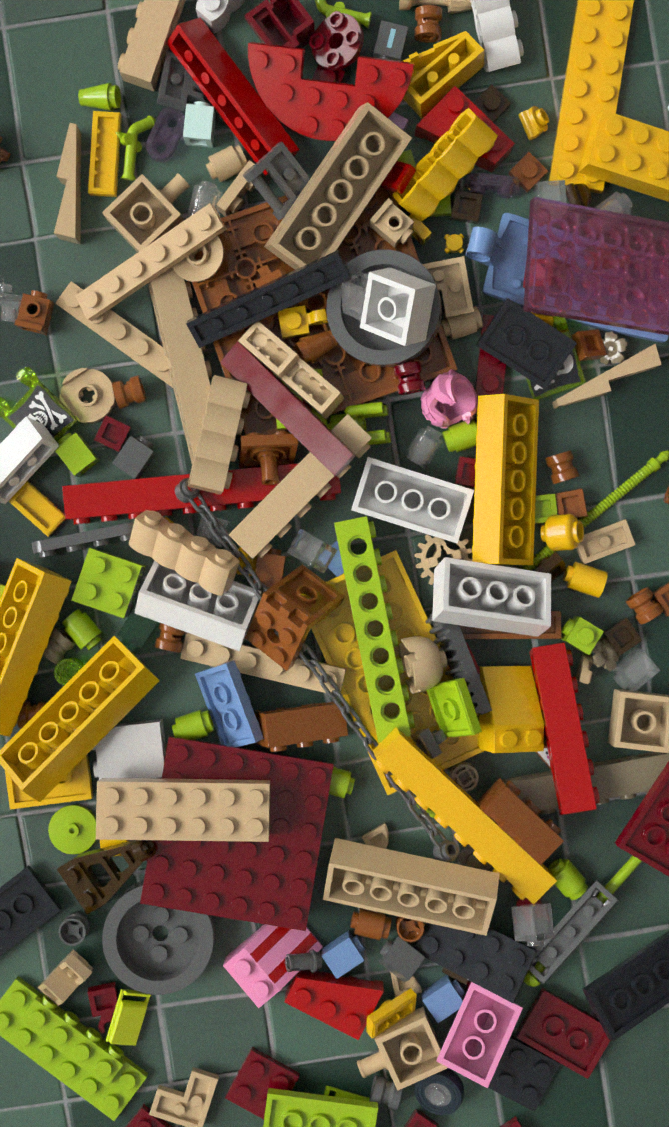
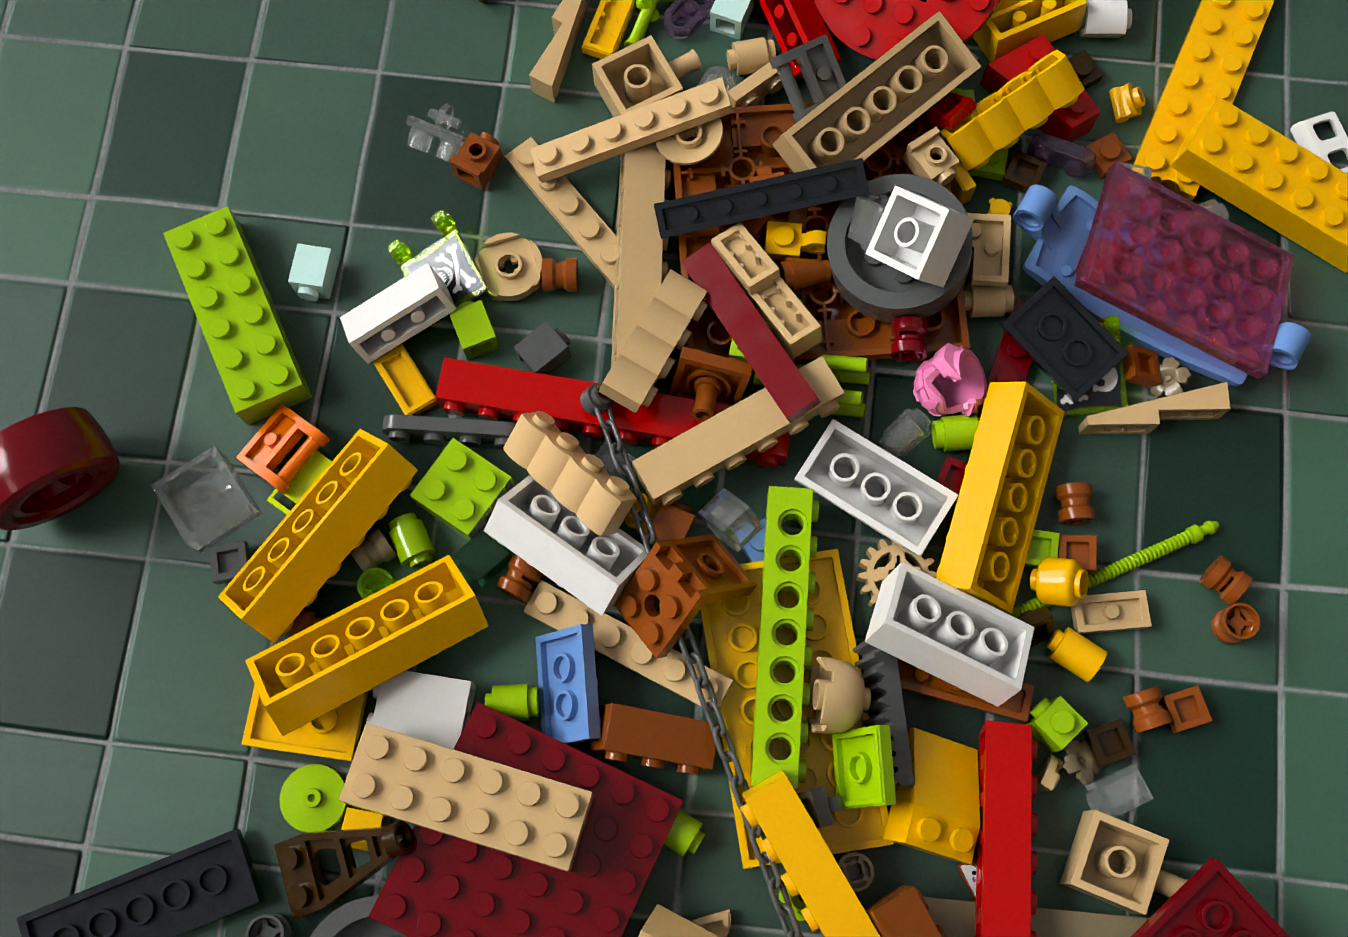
camera: 15 degrees right, 15 degrees down
dark red plate [94,416,132,452] -> none

